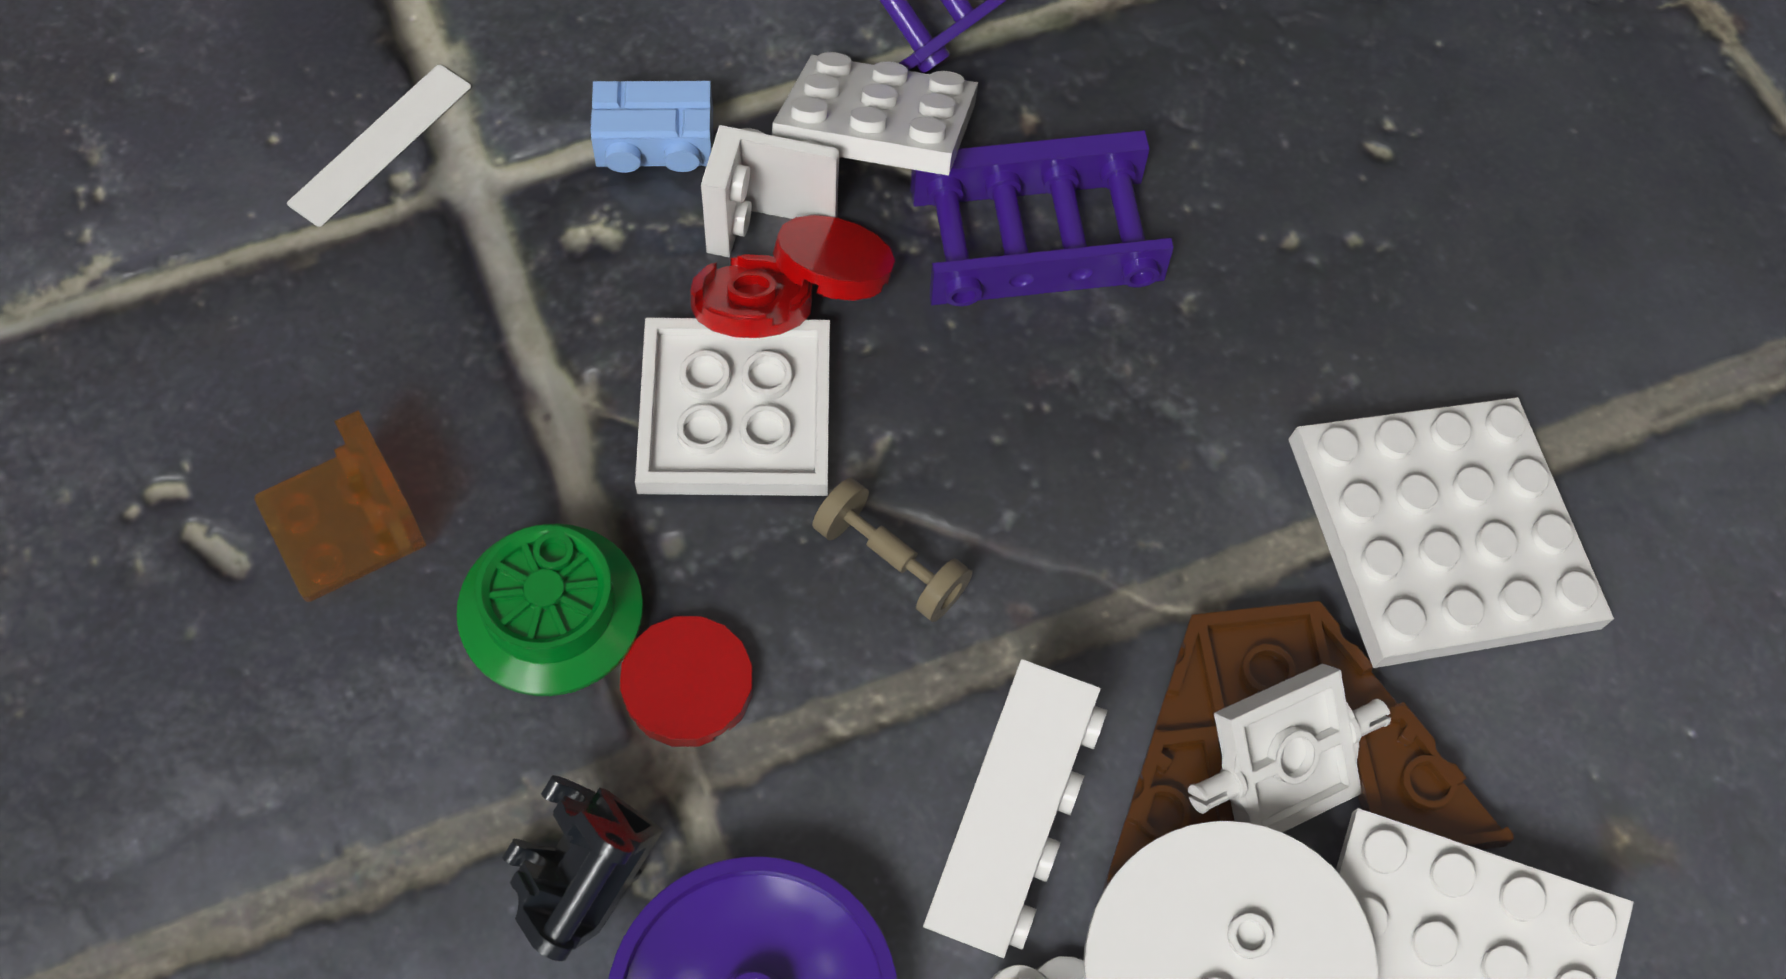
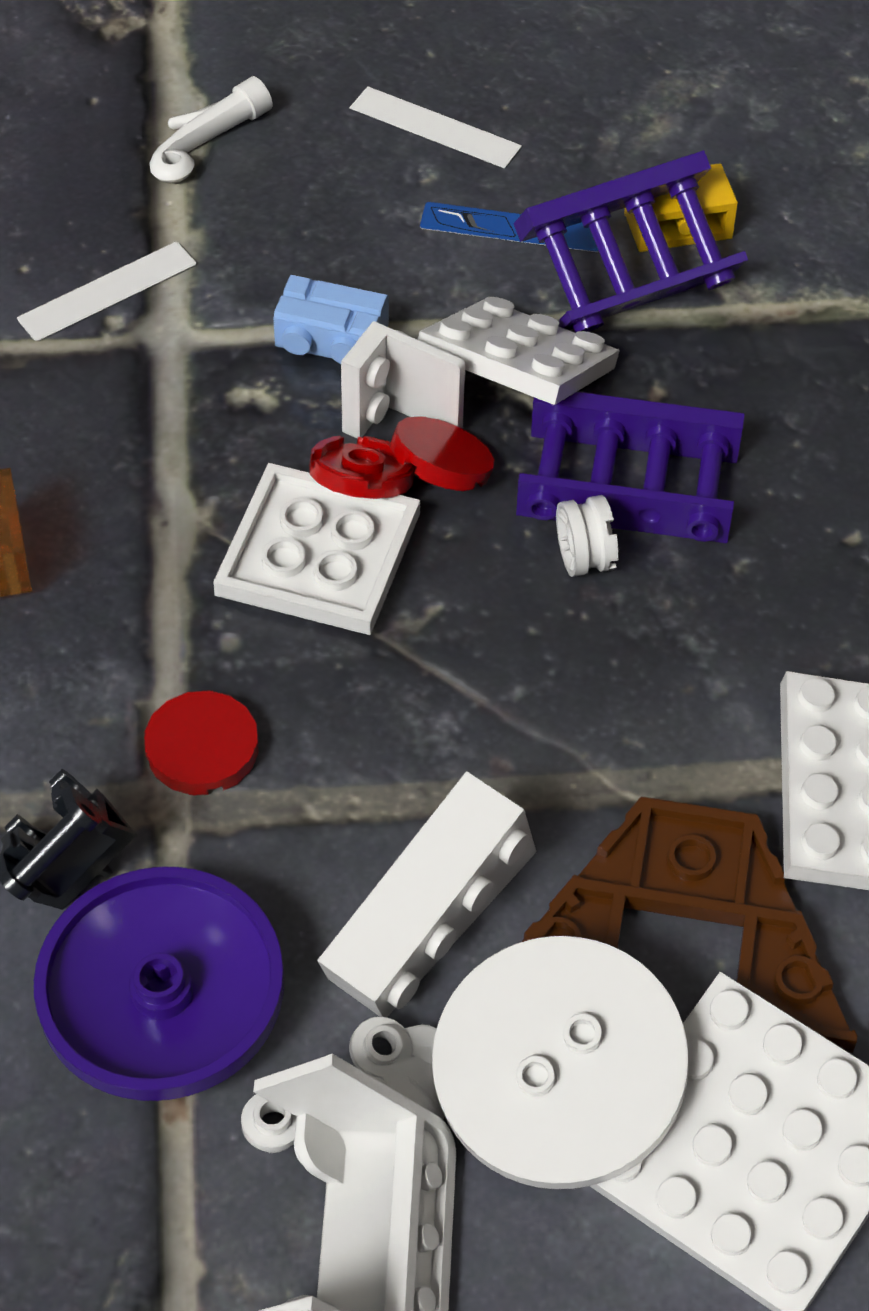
camera: 20 degrees right, 10 degrees down
green wheel [456,524,643,696] -> none
dark tan wheel [812,478,973,622] -> none
white plate [1188,664,1391,833] -> none
none -> white wheel [556,495,618,577]

